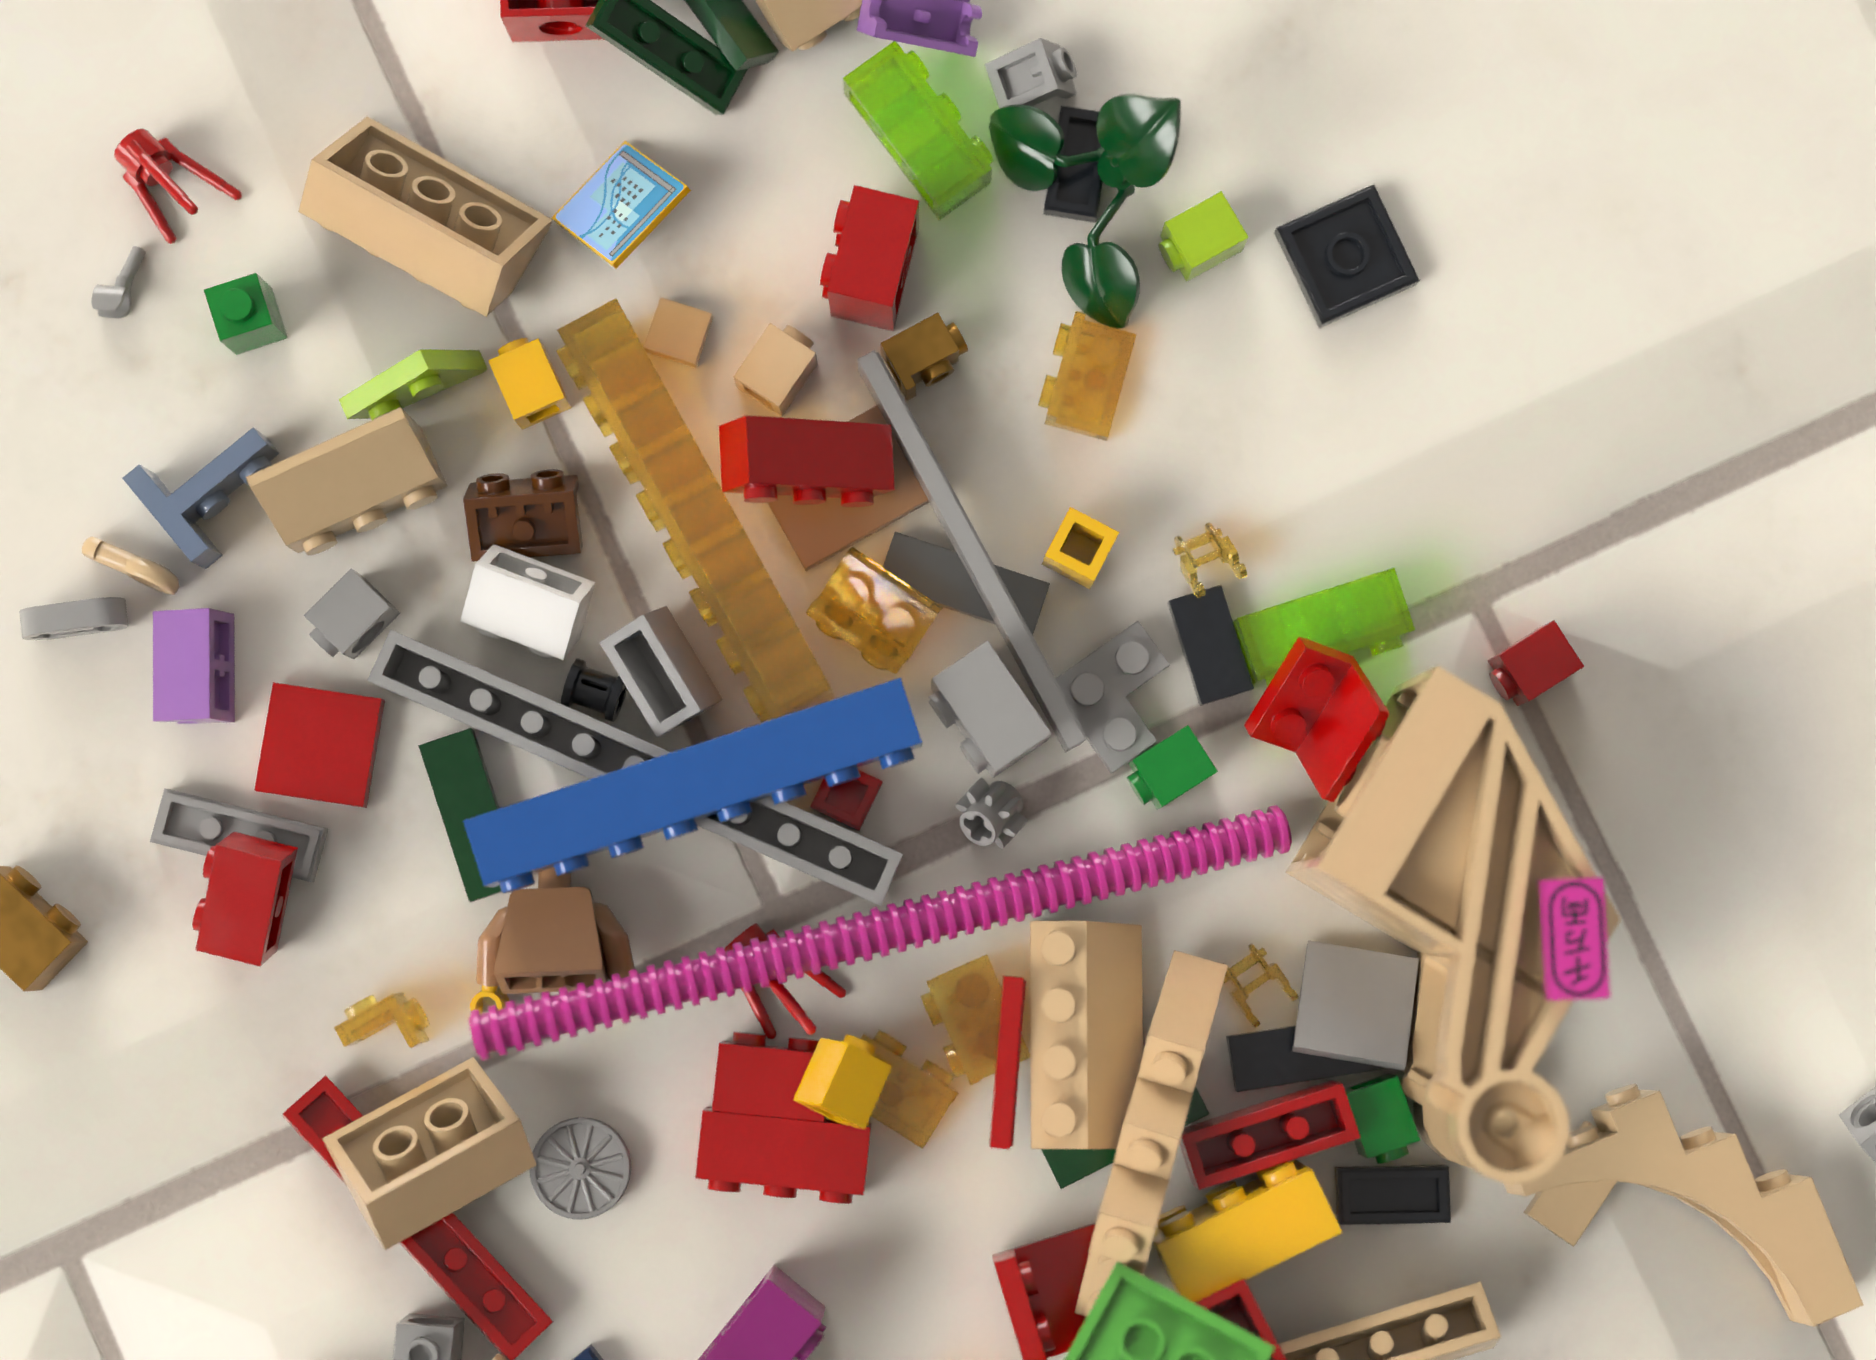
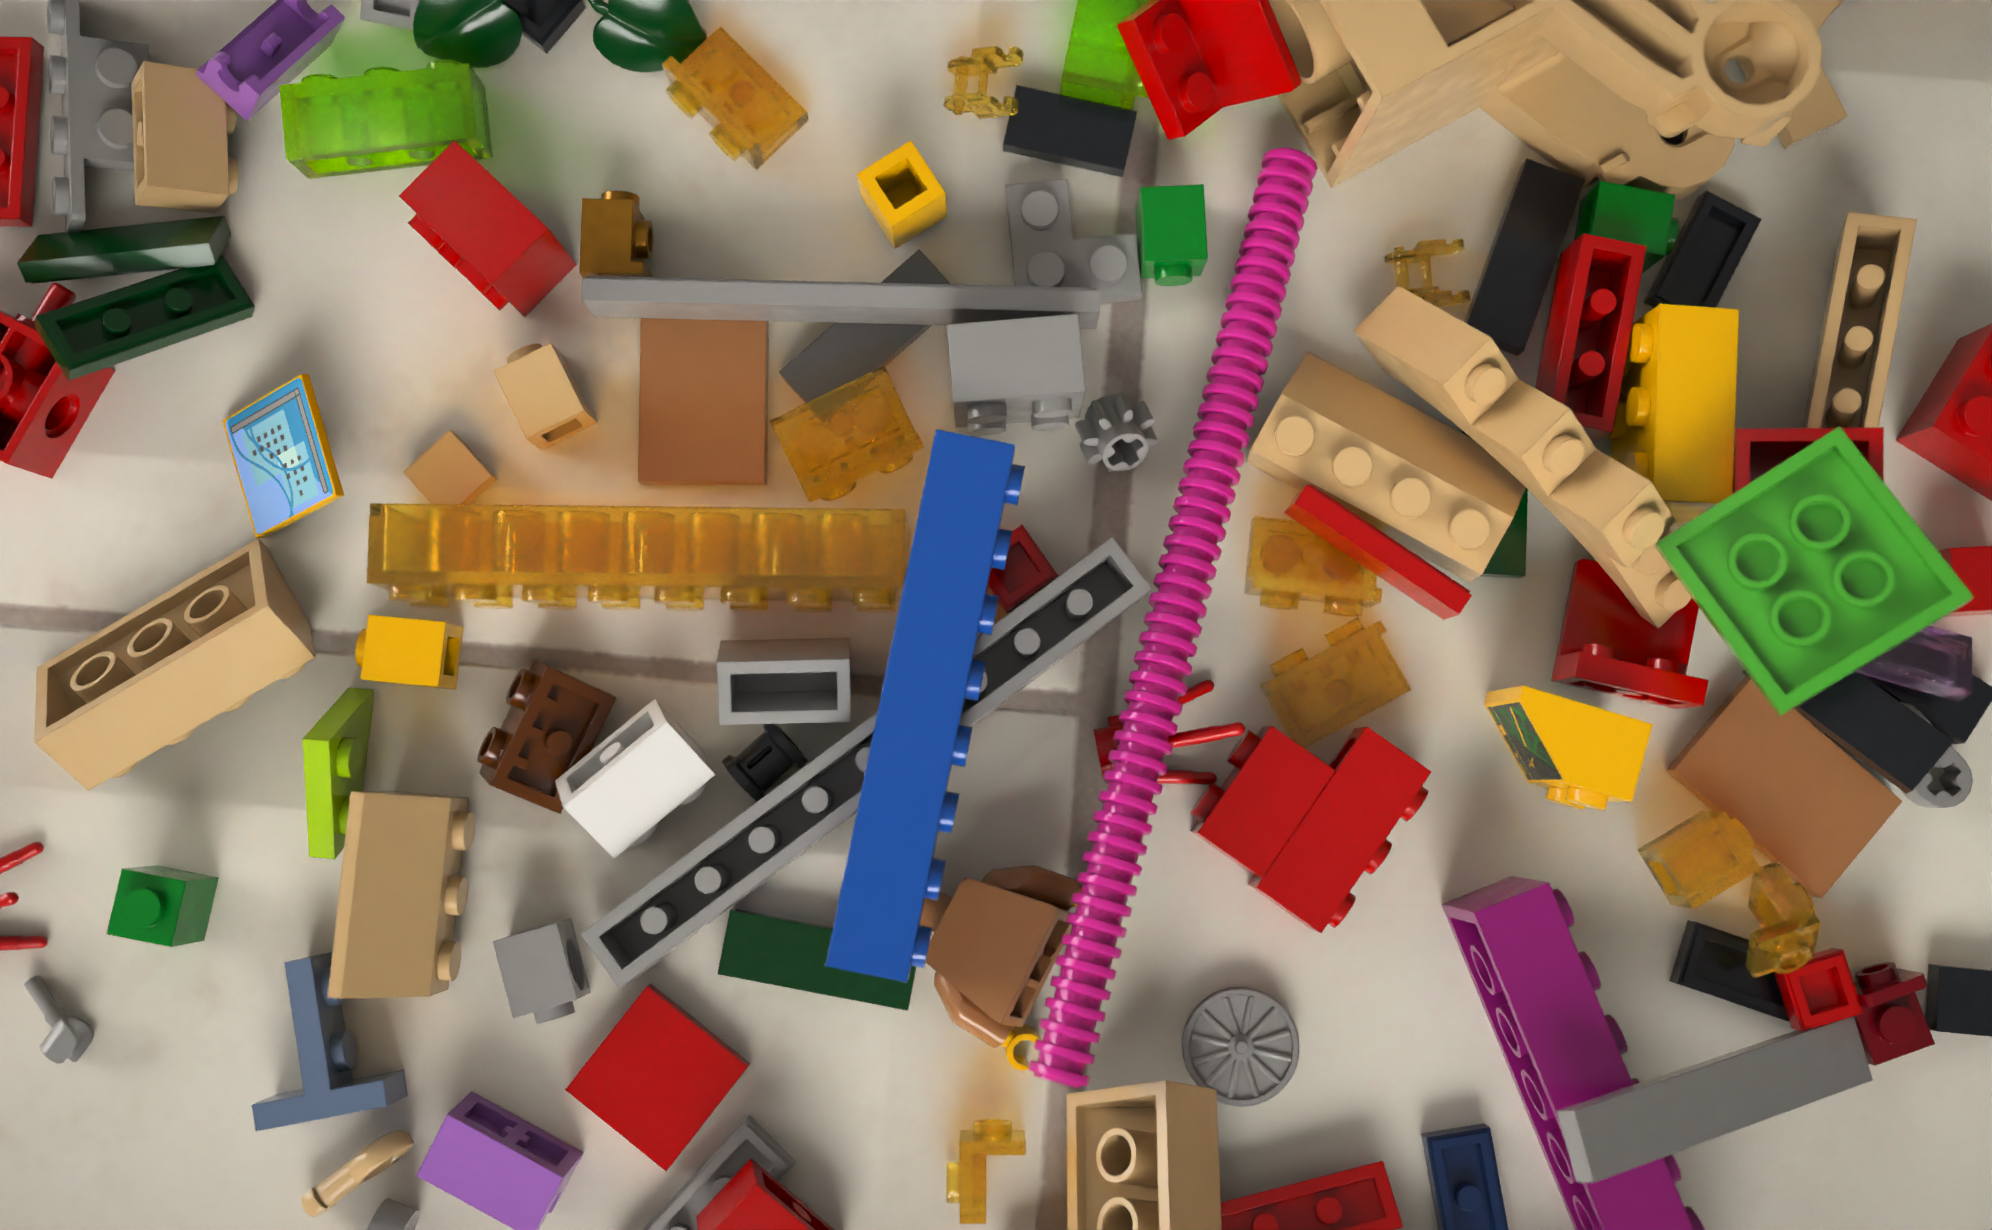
camera: 60 degrees left, 0 degrees up
red brick [719,415,895,507] -> none
yellow brick [793,1034,892,1129] -> none
light grey tile [1292,940,1419,1070] -> none
none -> yellow slope [1484,685,1653,811]

